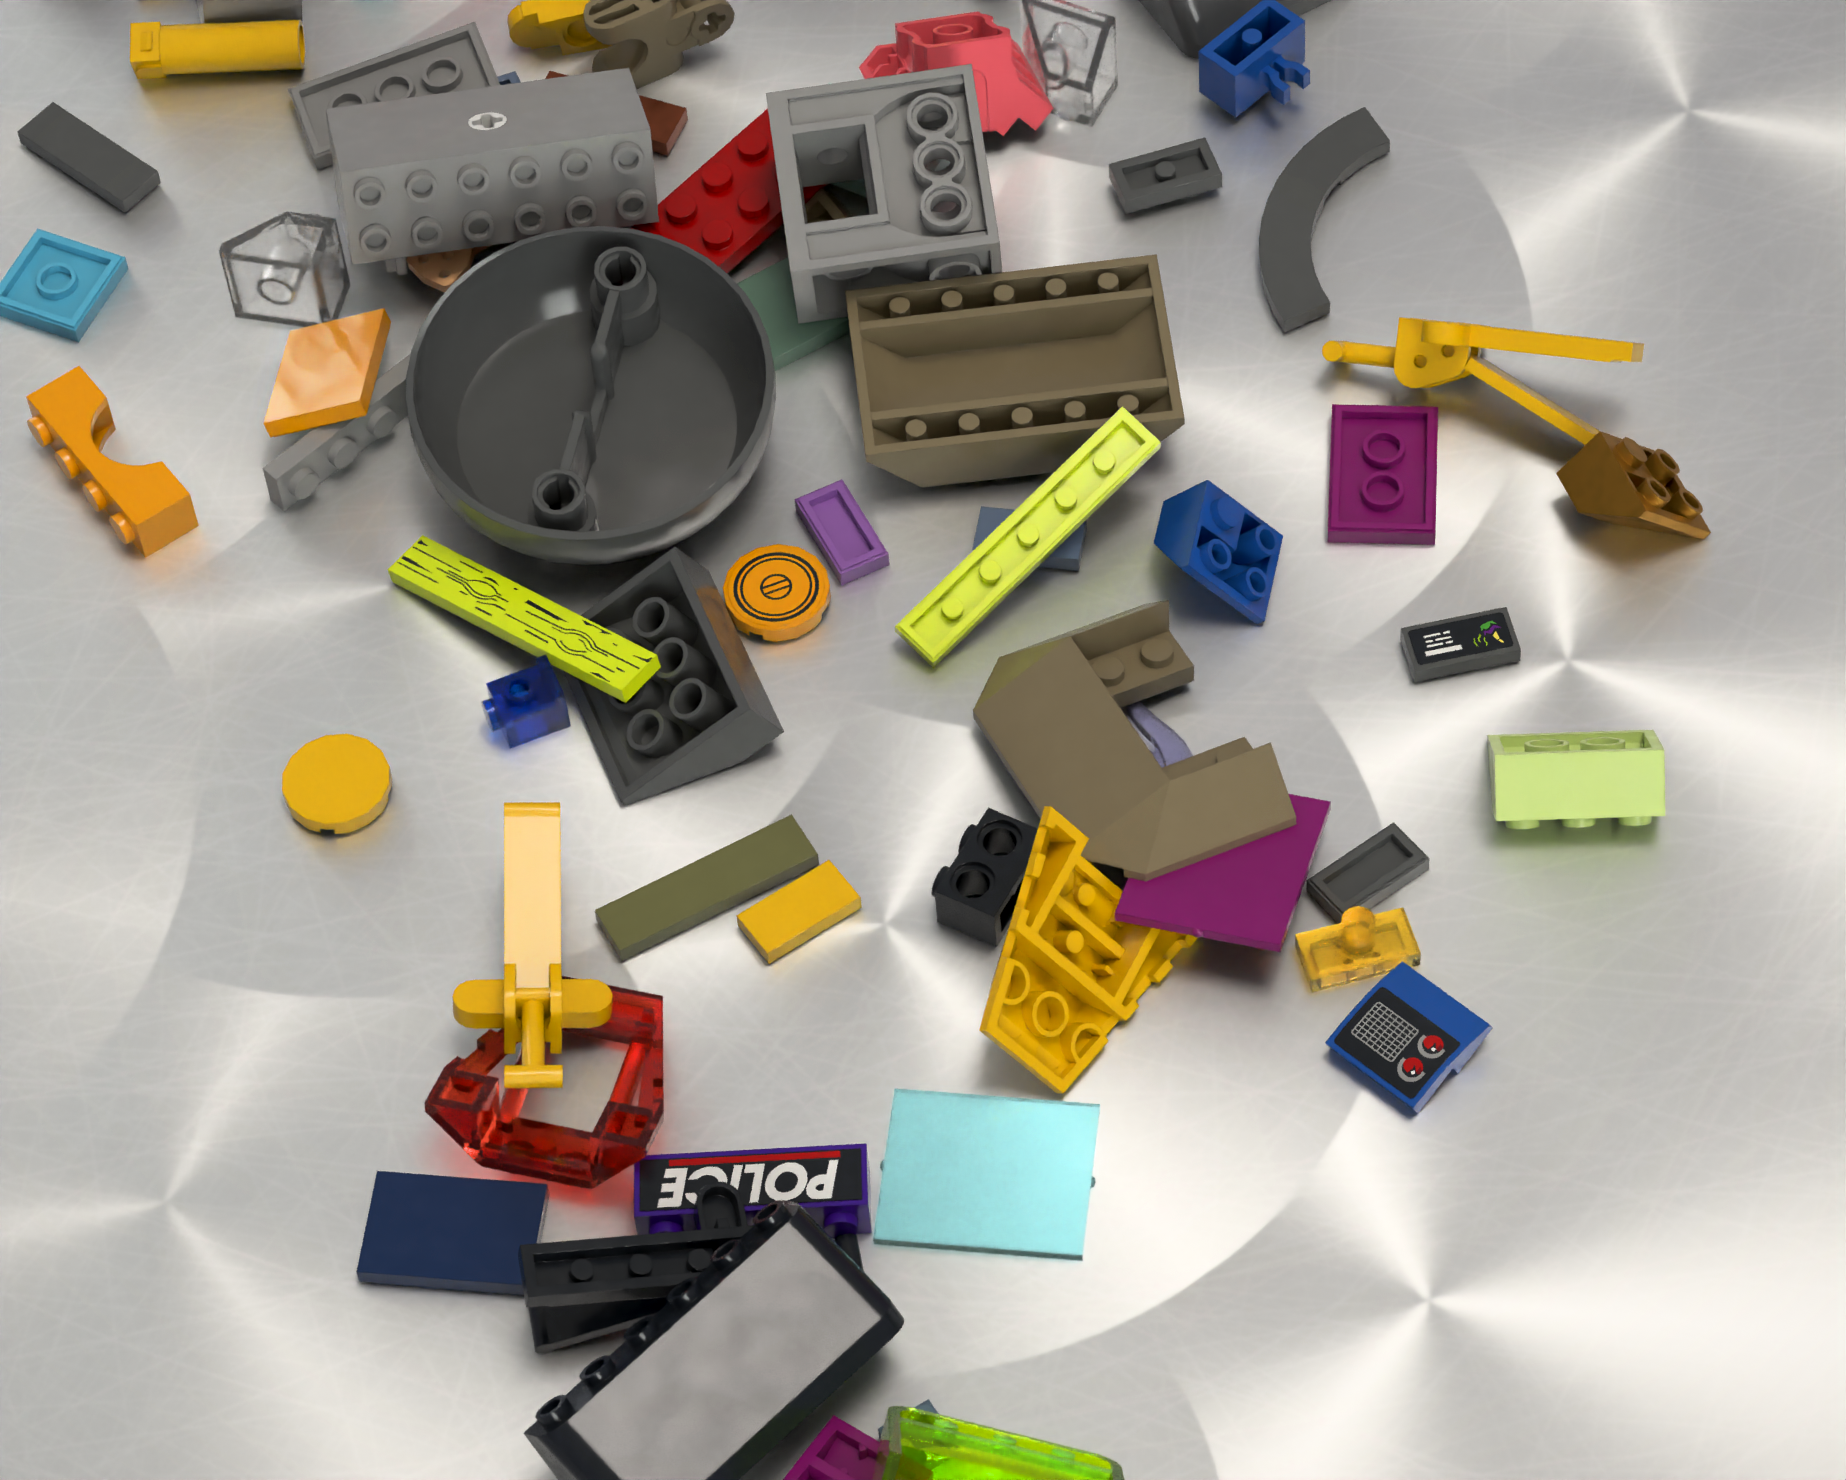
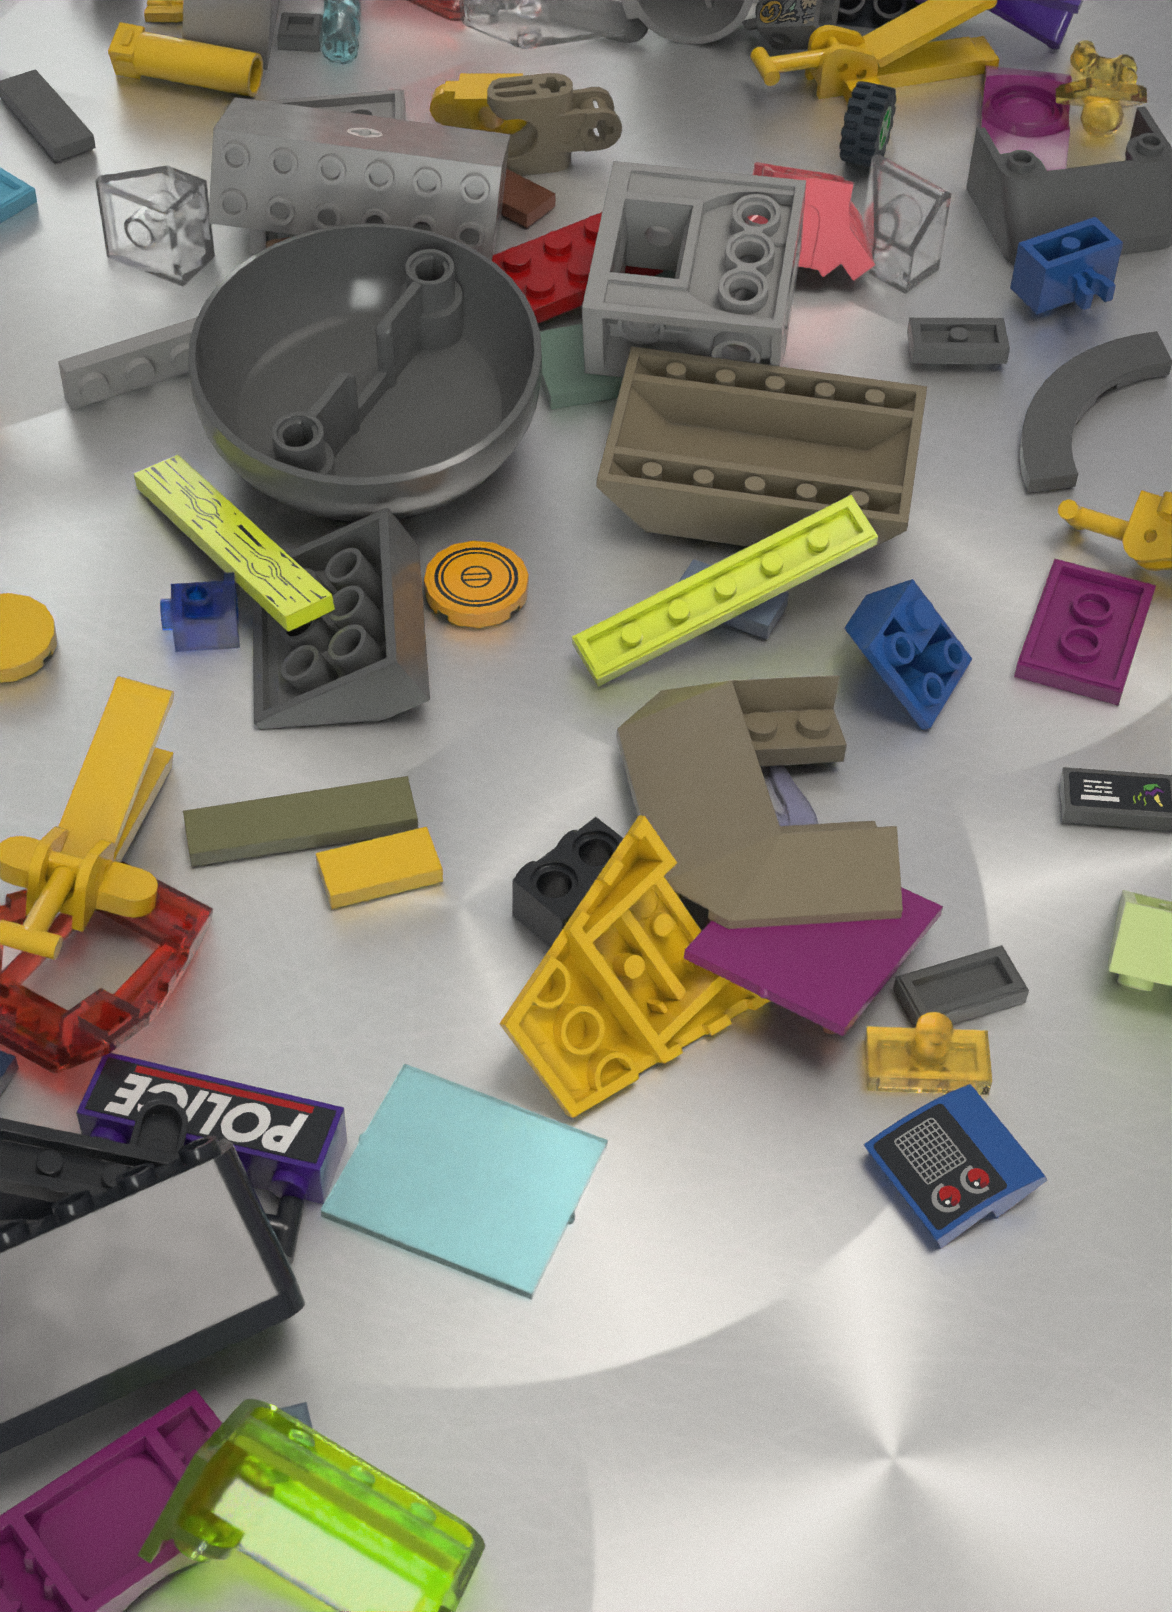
camera: 10 degrees right, 5 degrees down
light orange tile [263,308,391,437] -> none
medium lavender tile [794,479,890,585] -> none

